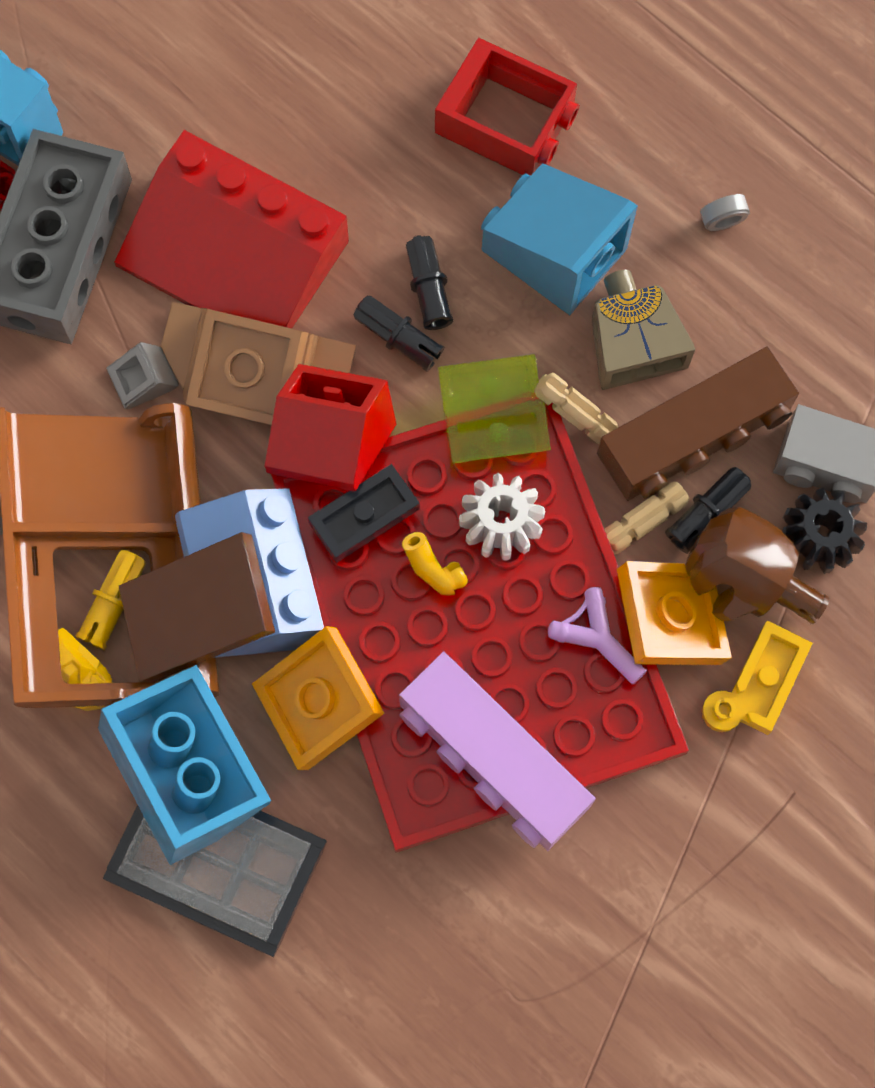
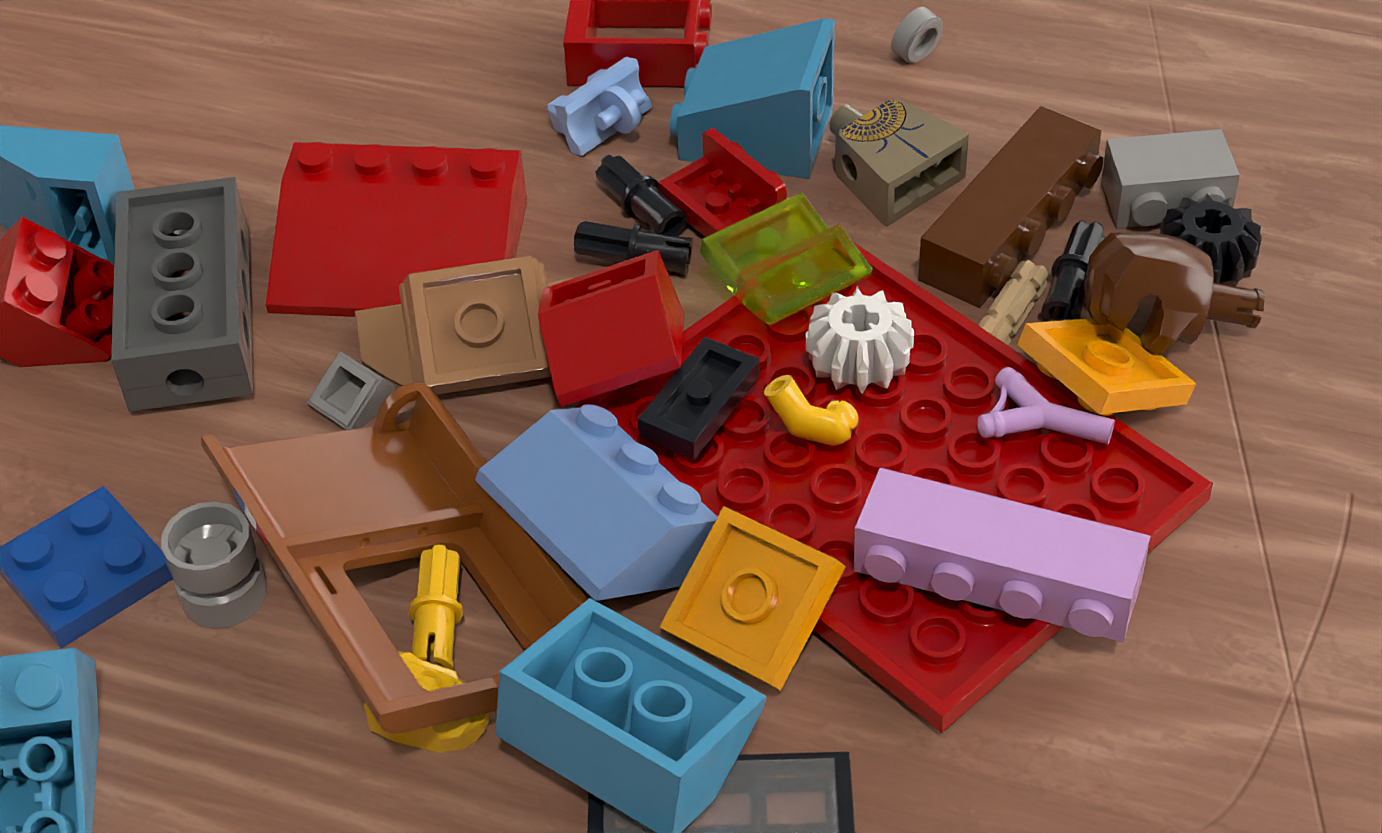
camera: 20 degrees left, 25 degrees down
reddish brown tile [119,532,275,683] -> none
tan axle [534,373,618,444] -> none
yellow hinge [701,621,813,735] -> none
none -> light blue hips [547,57,652,156]
none -> red bracket [658,128,787,259]

